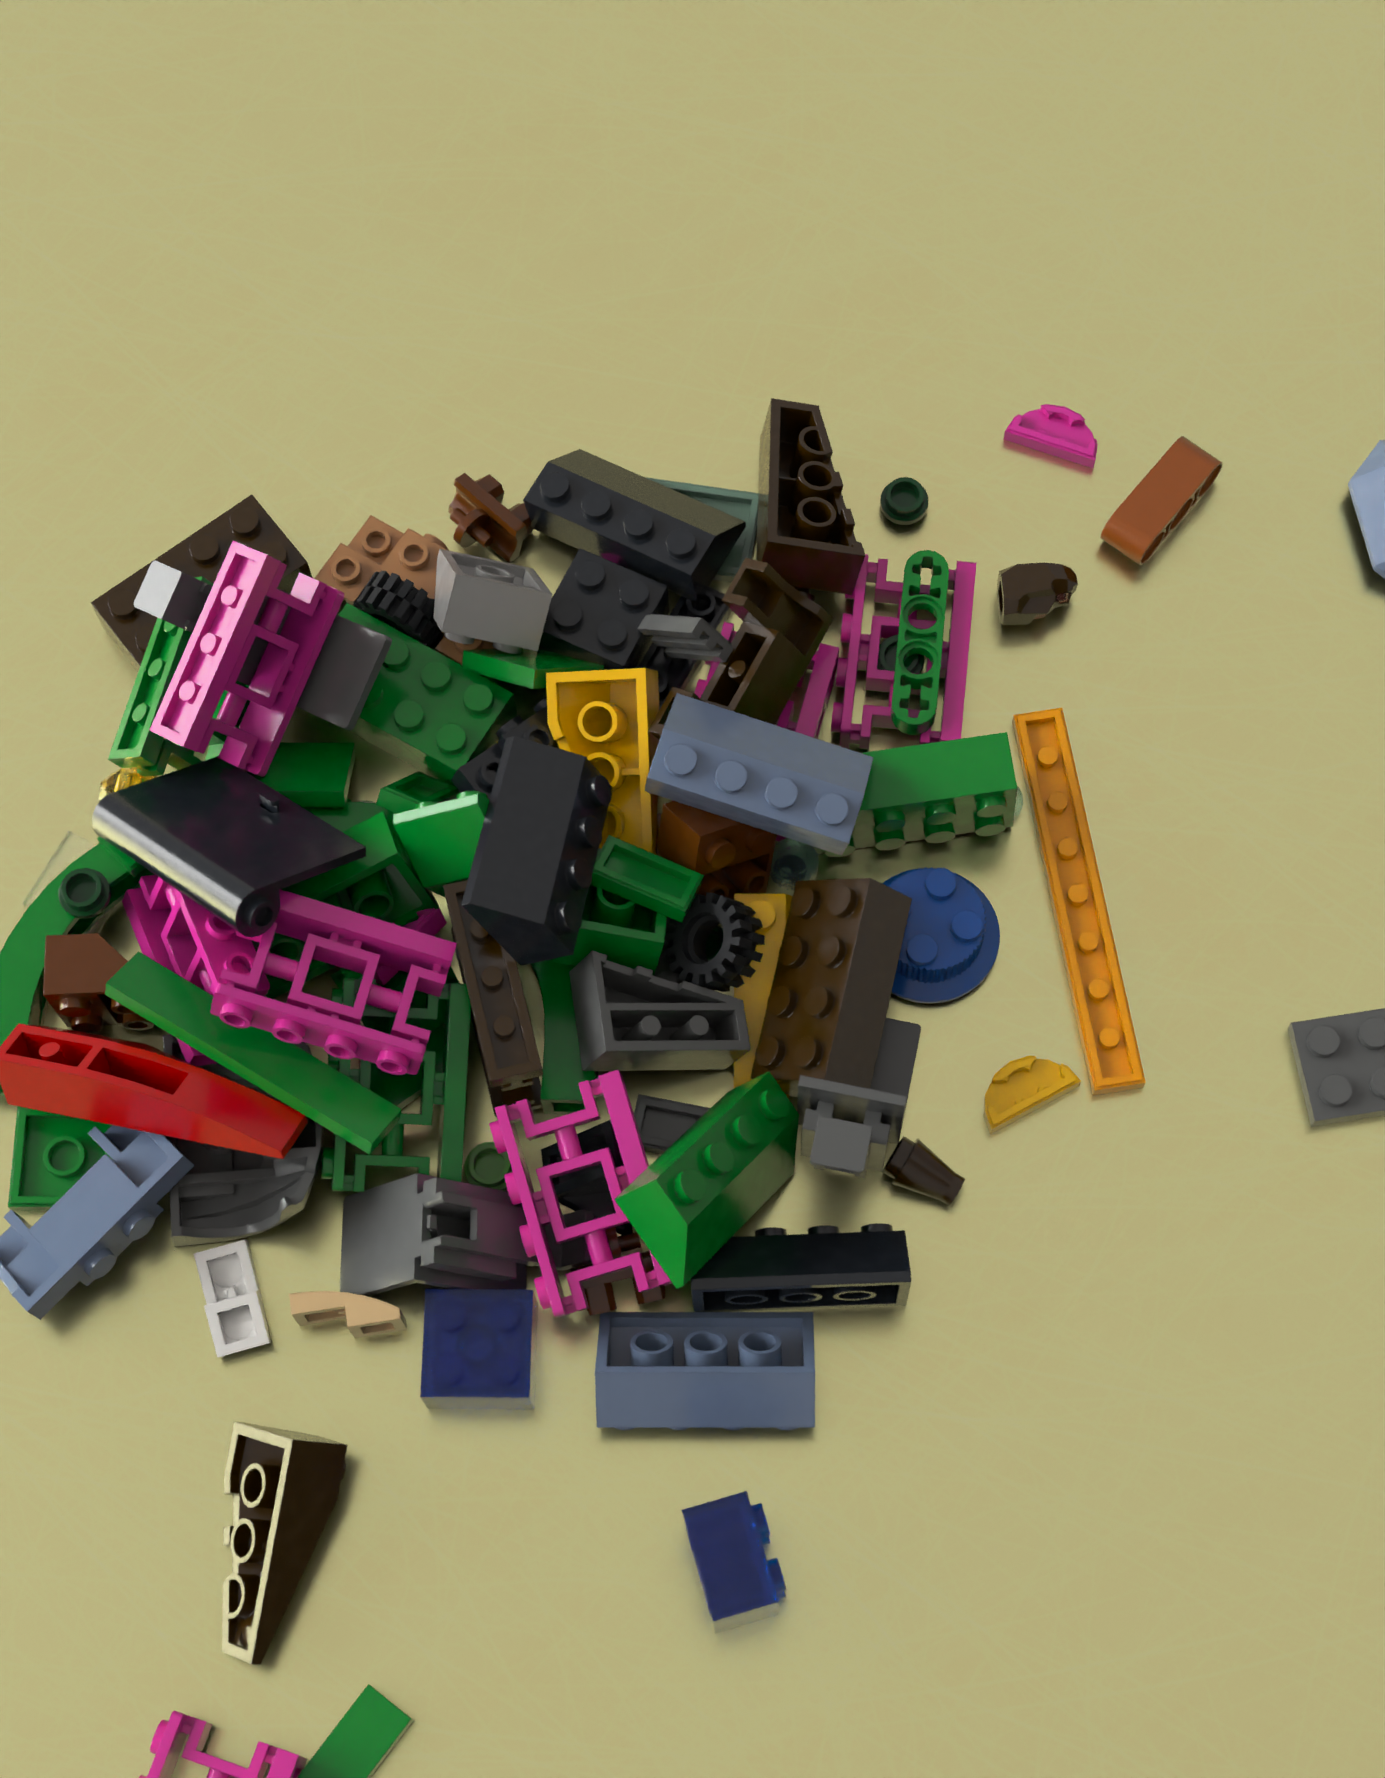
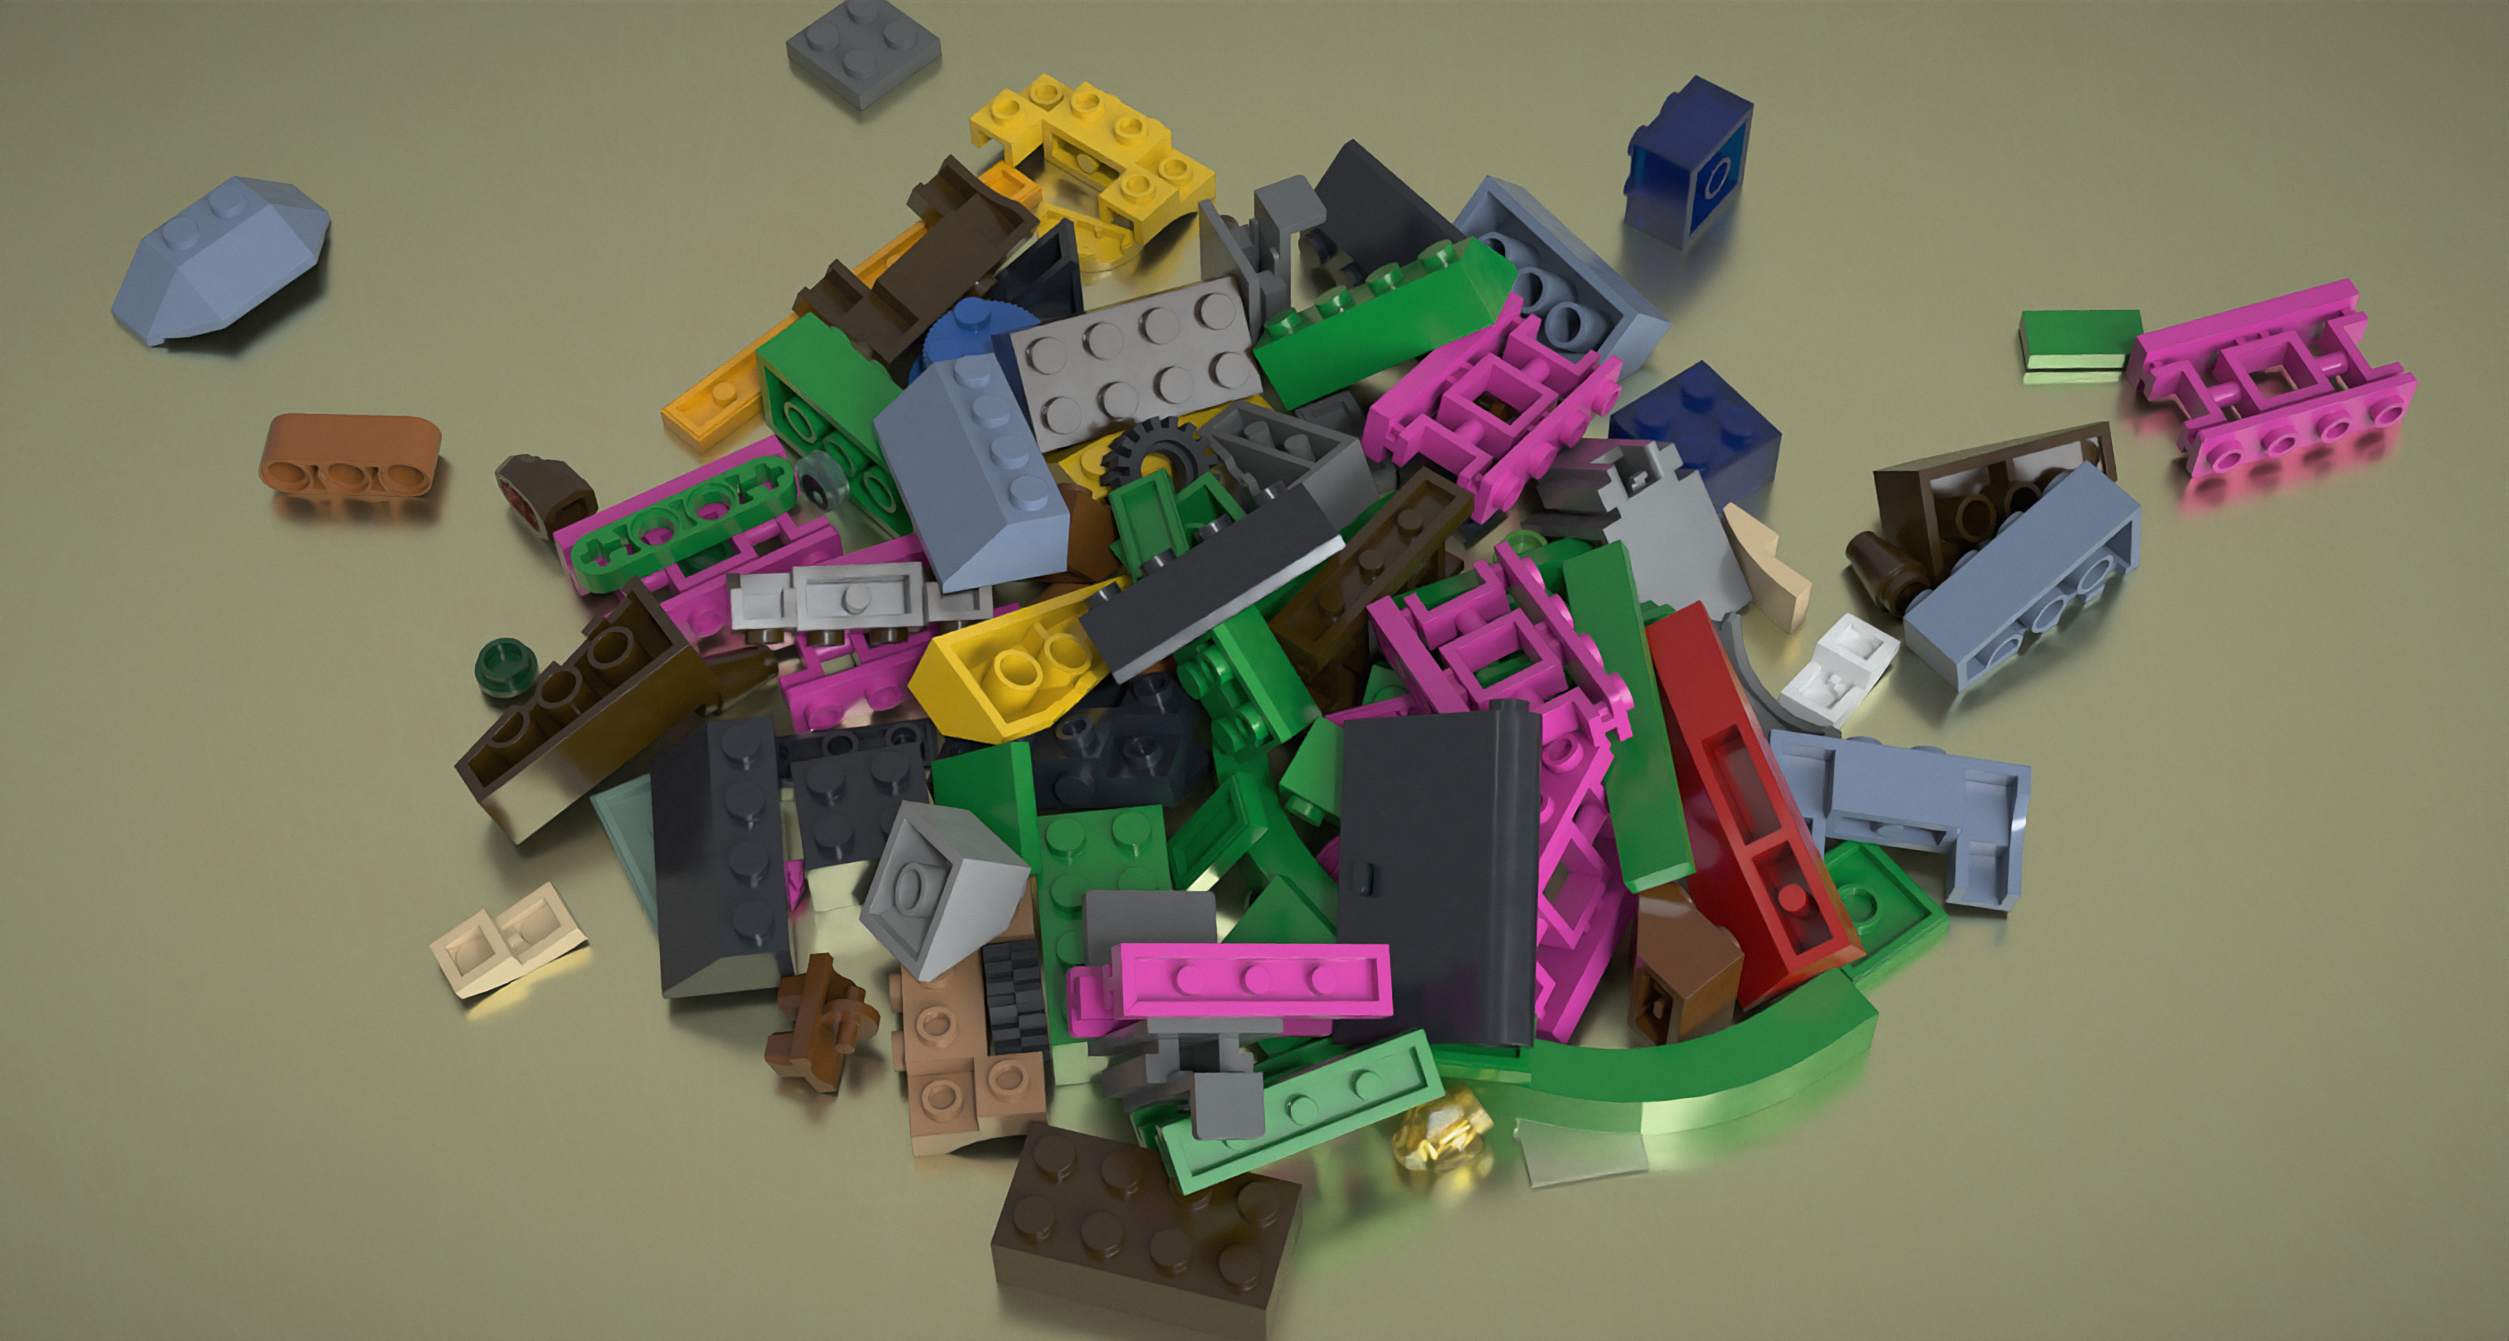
camera: 130 degrees left, 15 degrees down
dark green plate [58,868,111,919] -> none
dark grey tile [637,614,734,662] -> none
dark pink tile [1004,404,1098,469] -> none
none -> tan slope [428,881,588,999]
none -> dark brown bracket [792,154,1041,373]
none -> yellow bracket [969,73,1216,246]
none -> black slope [990,218,1084,322]
none -> dark brown cone [1845,531,1931,617]
none -> sand blue wedge [1903,460,2142,693]

